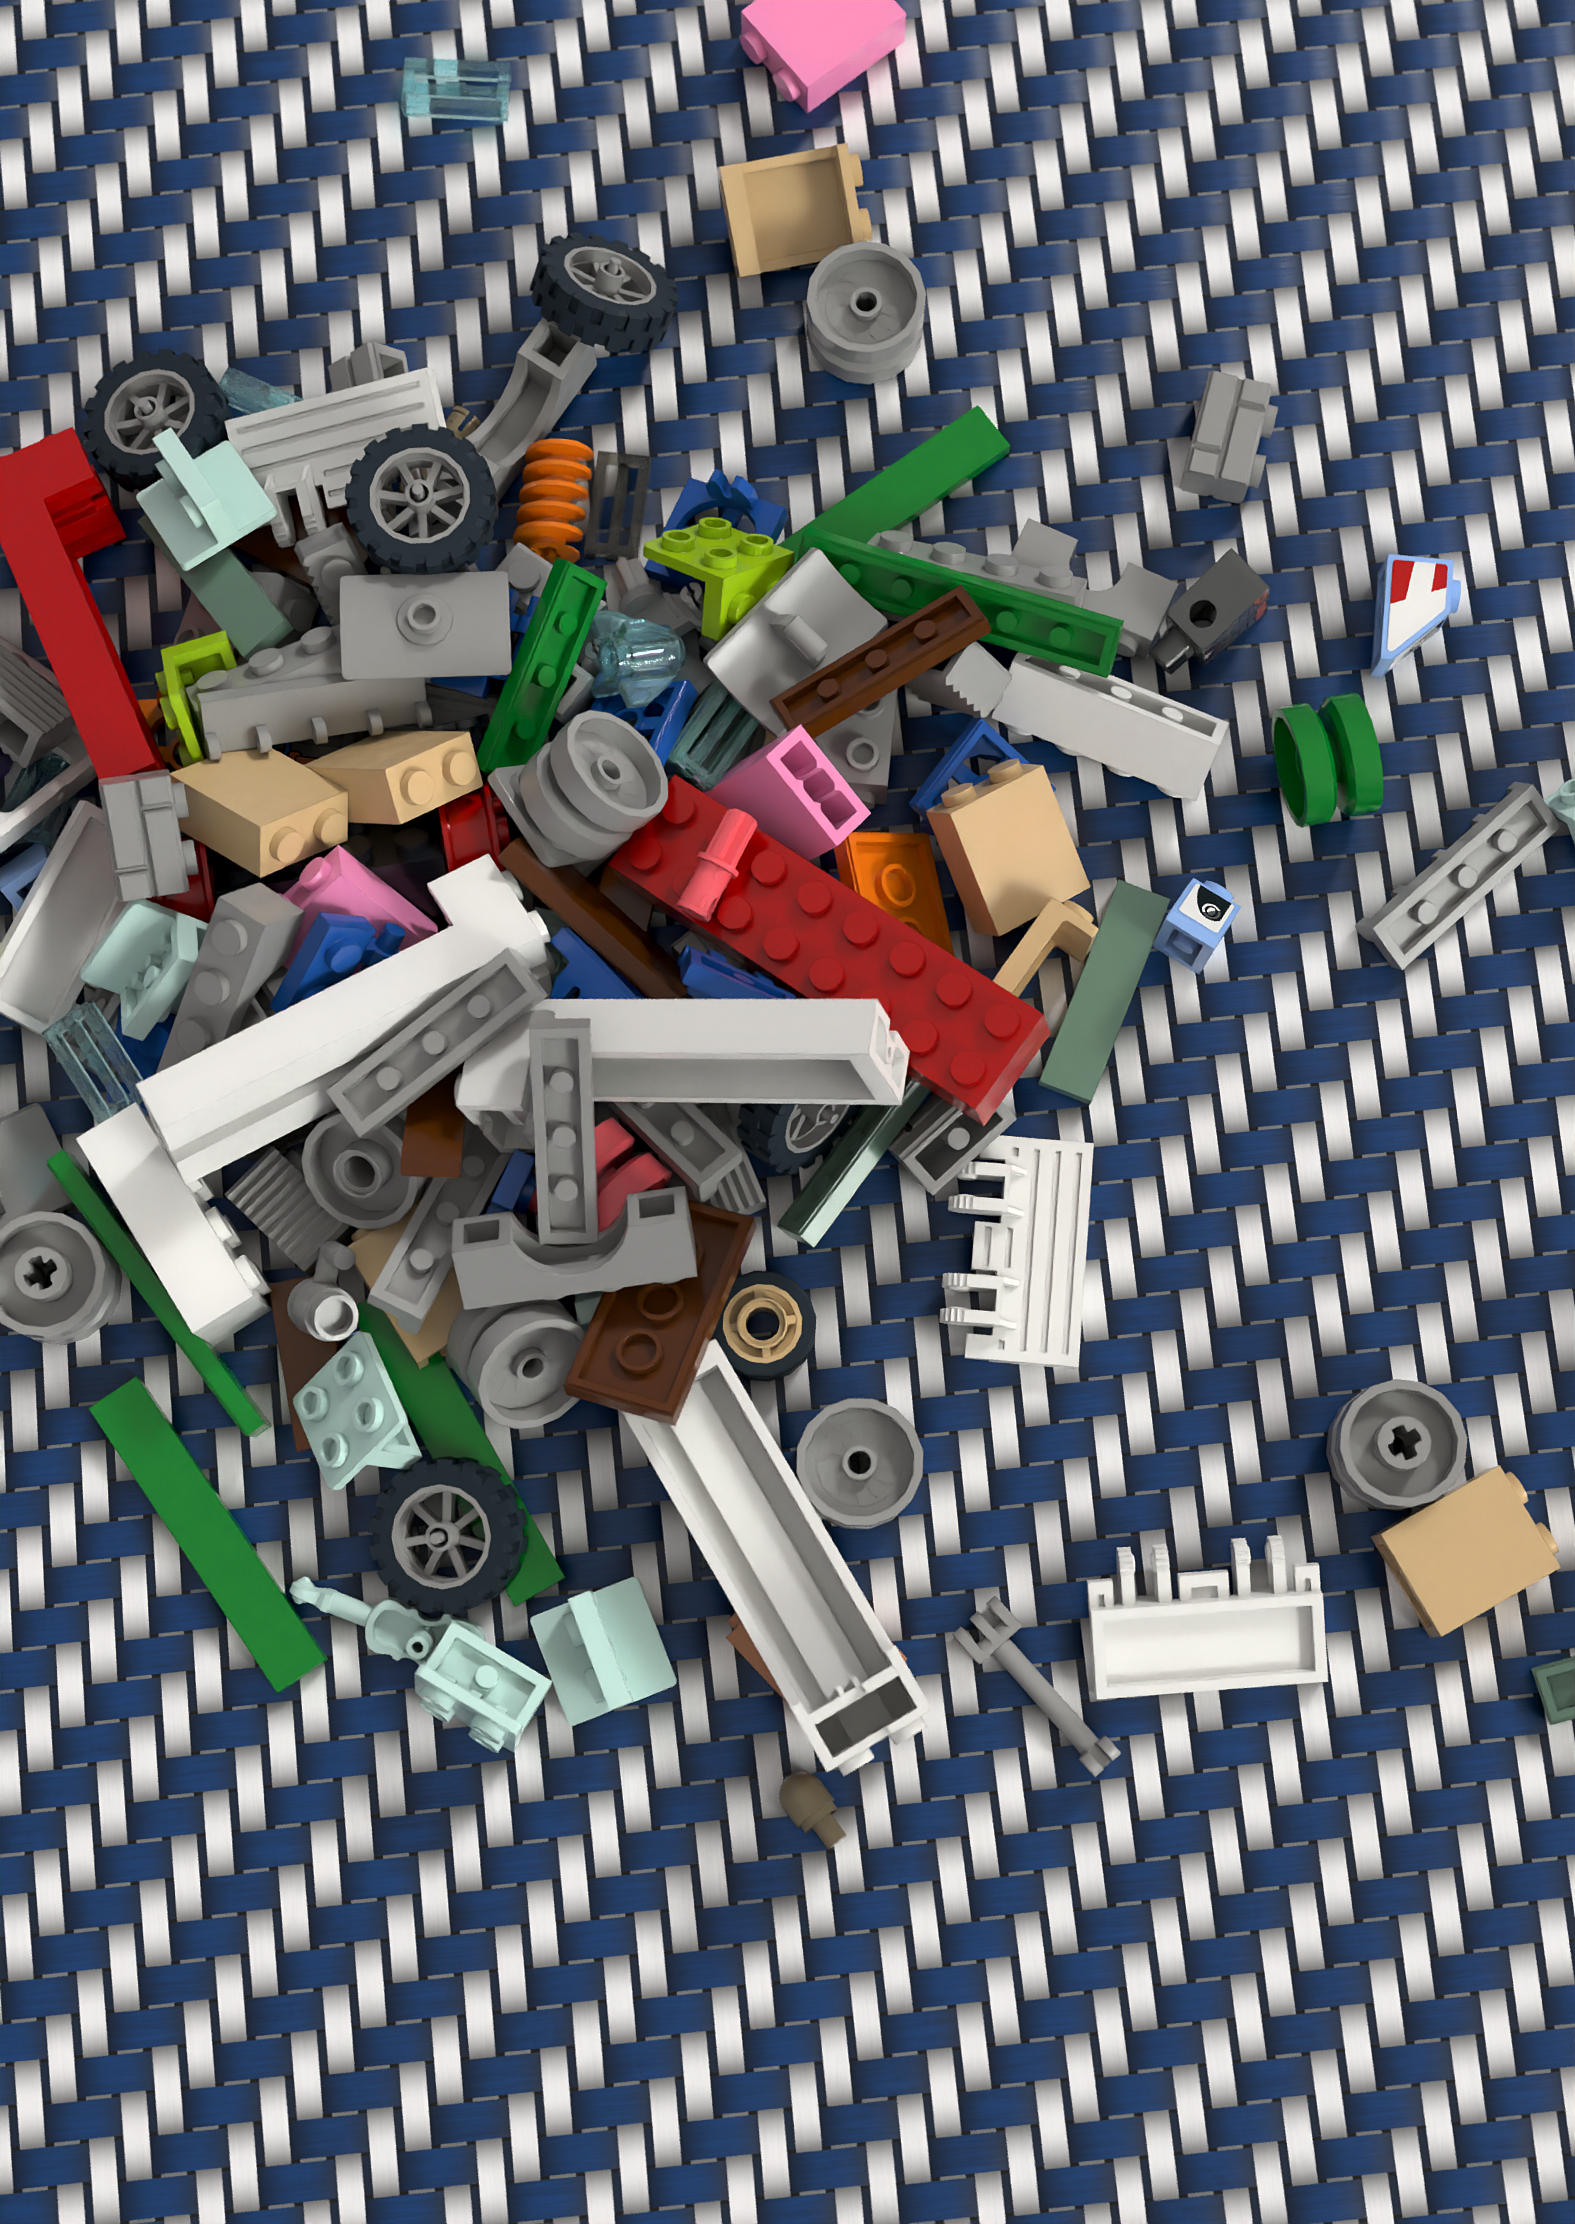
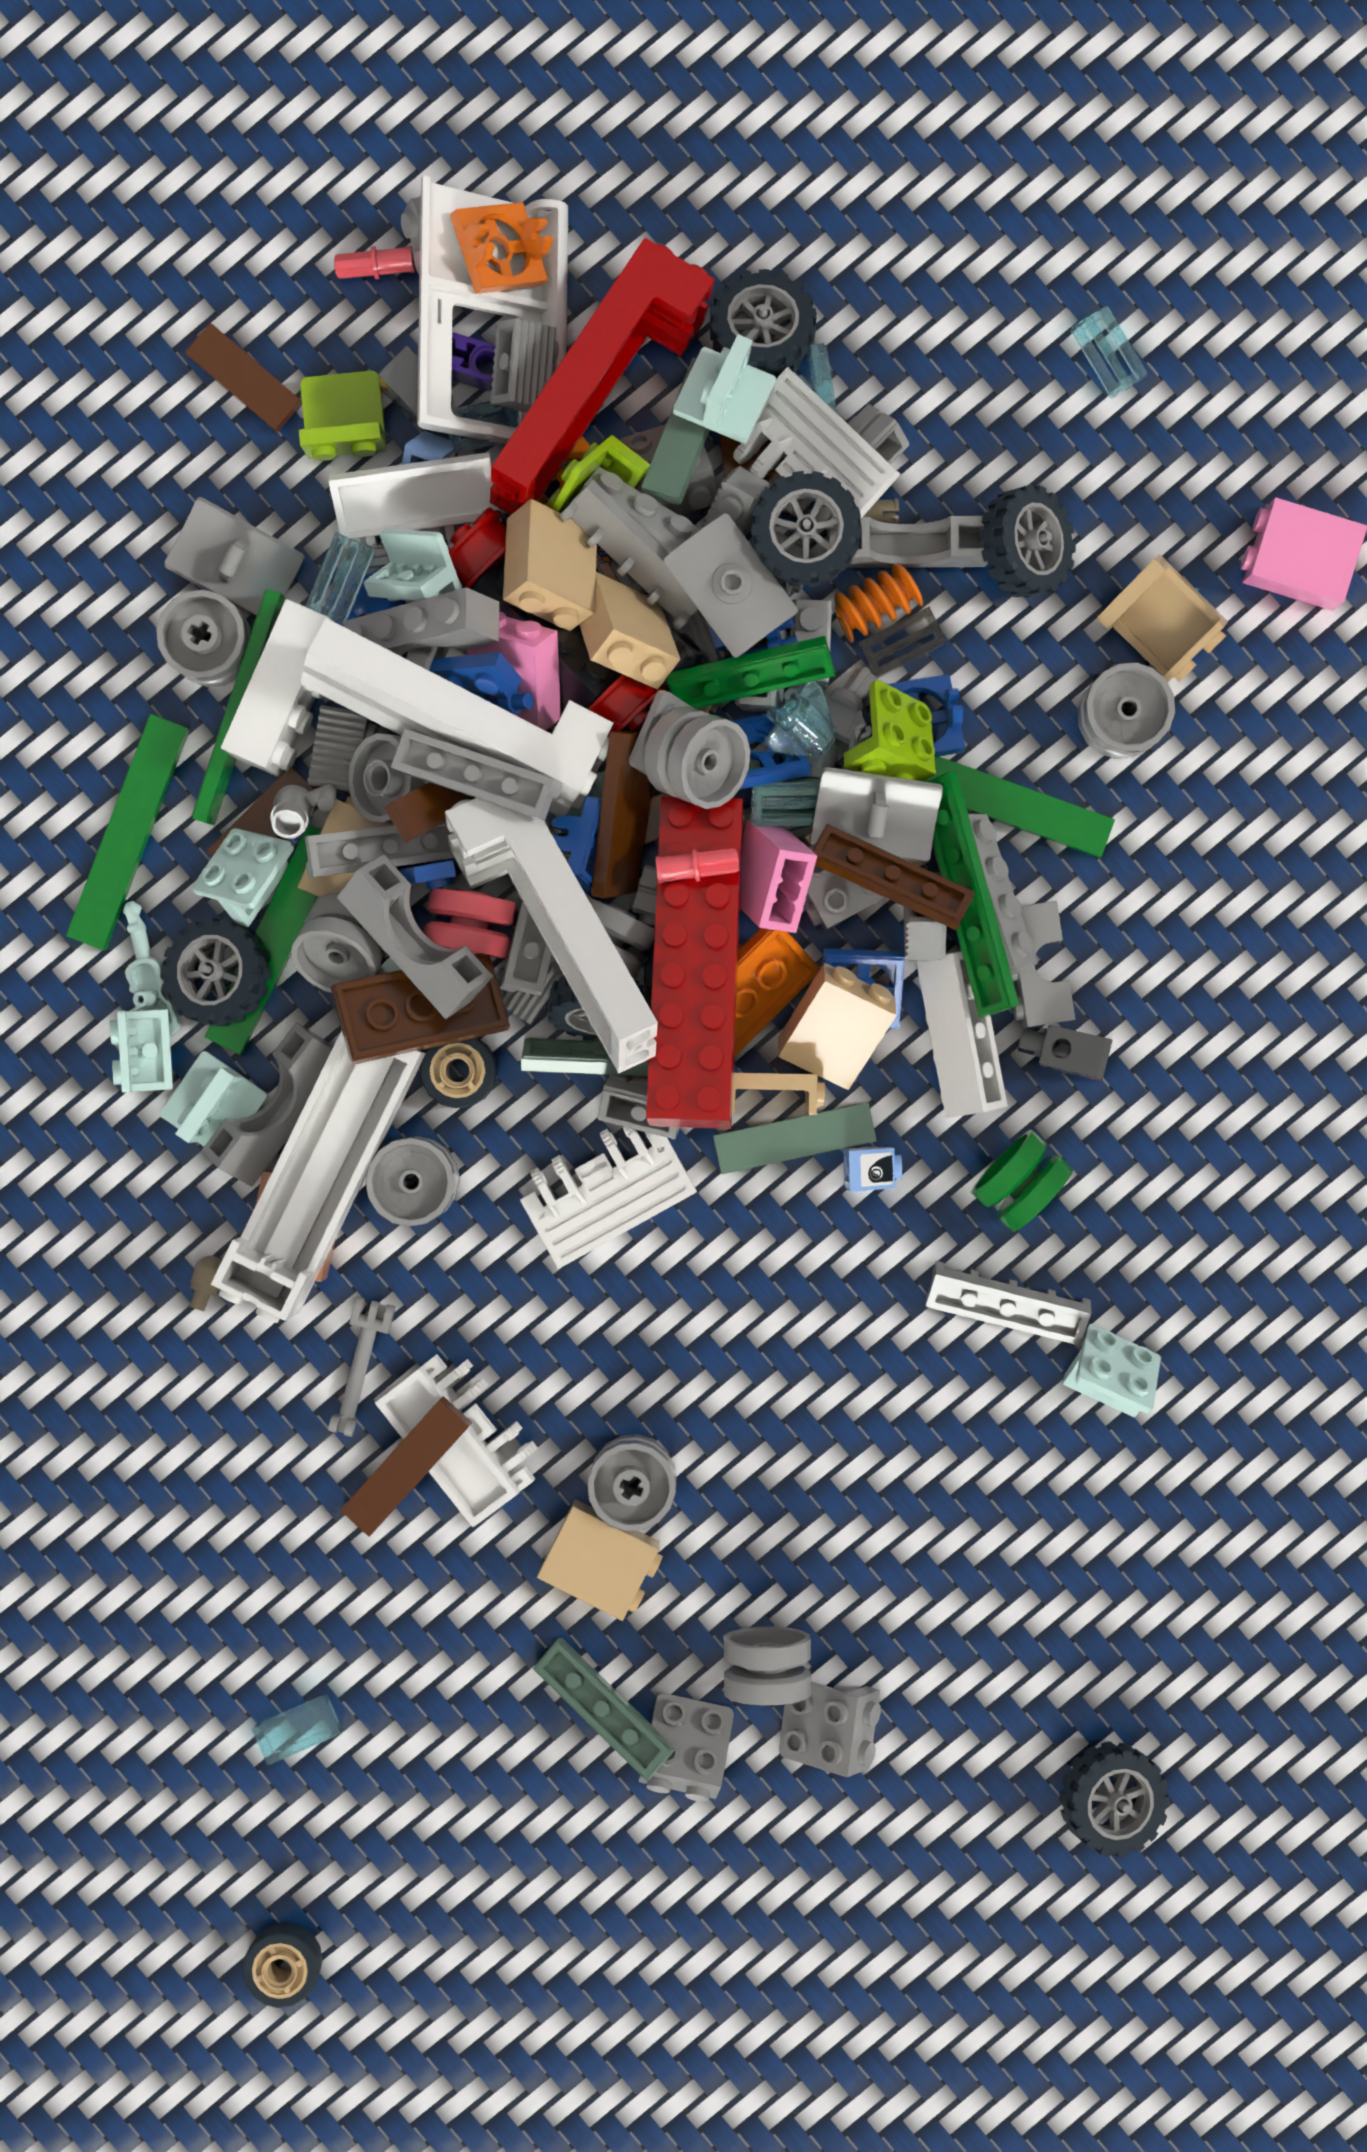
camera: 55 degrees right, 10 degrees up
light grey brick [98,769,199,902] -> none
light grey hinge [529,1010,599,1244] -> none
blue plate [677,945,796,999] -> none
light grey brick [1179,371,1278,504] -> none
slope [1371,554,1461,677] -> none
none -> light grey arch [201,1022,333,1187]
none -> clear light blue tile [252,1694,343,1766]
none -> reddish brown tile [340,1396,472,1537]

